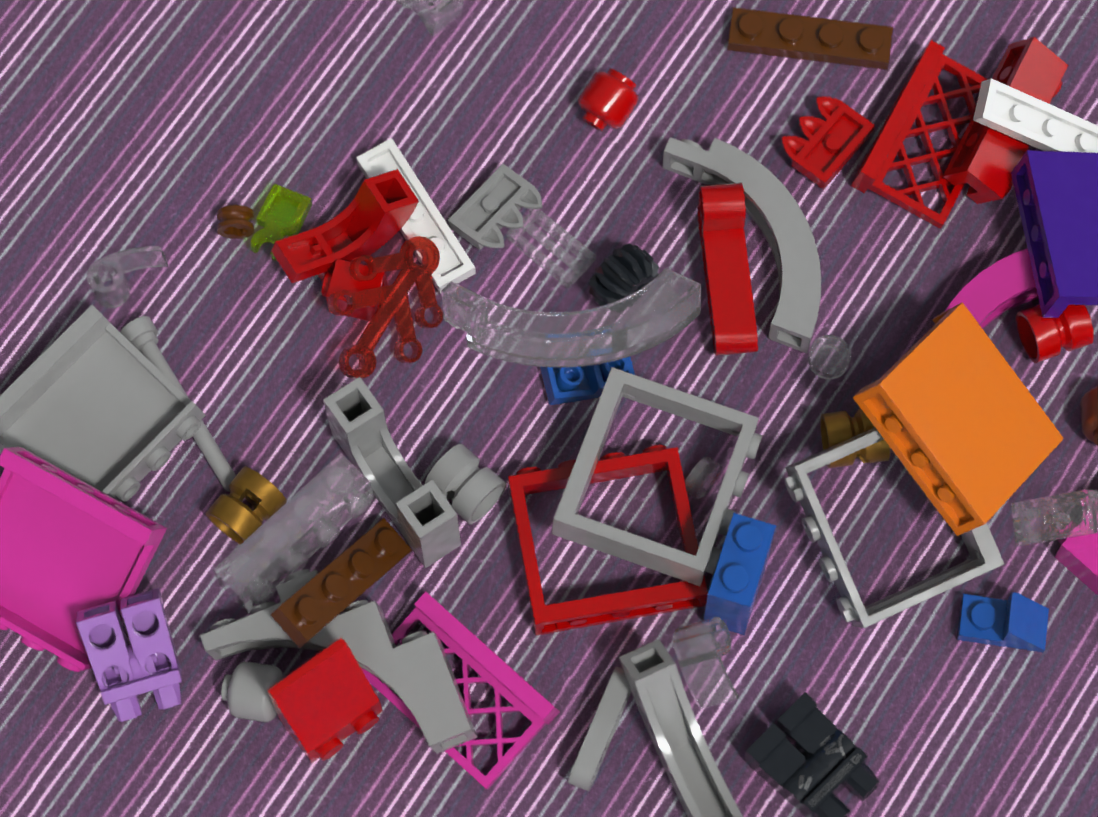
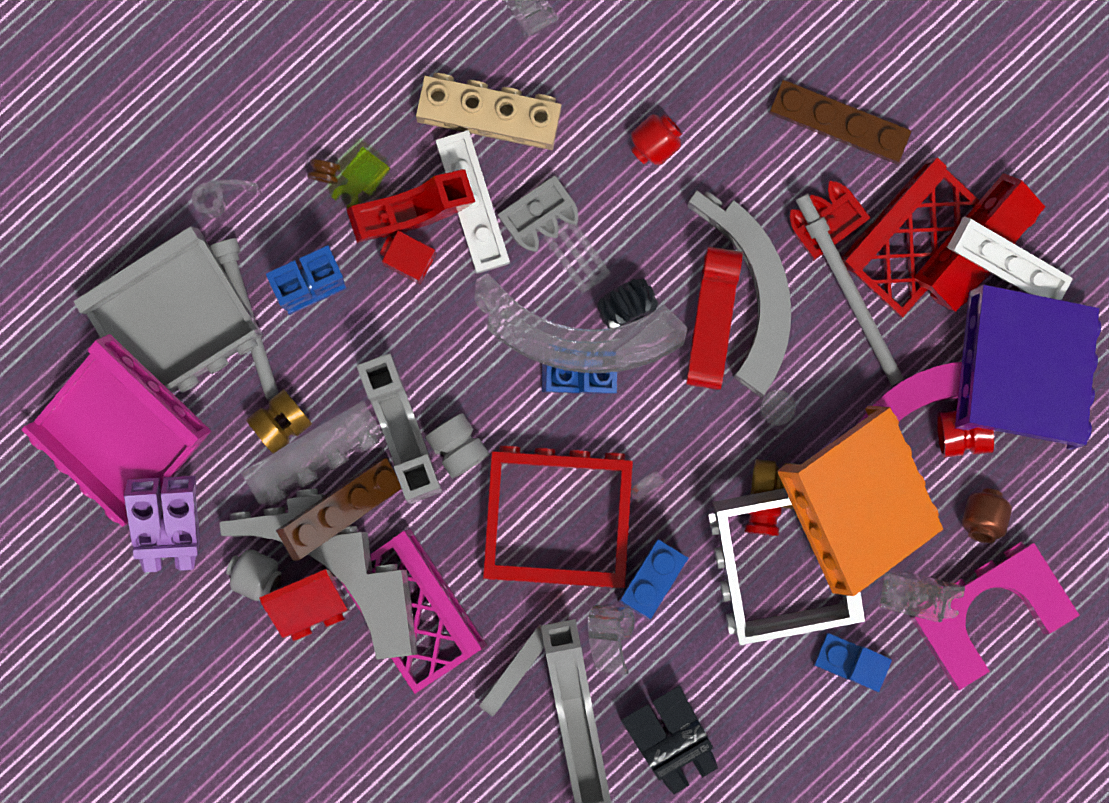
camera: 10 degrees right, 15 degrees up
clear red plant [328,236,443,379] -> none
light grey window [552,367,763,586] -> none
none -> blue hips [266,245,347,315]
none -> tan brick [416,73,562,151]
none -> red wheel [744,507,782,536]
none -> light grey bar [796,193,904,386]

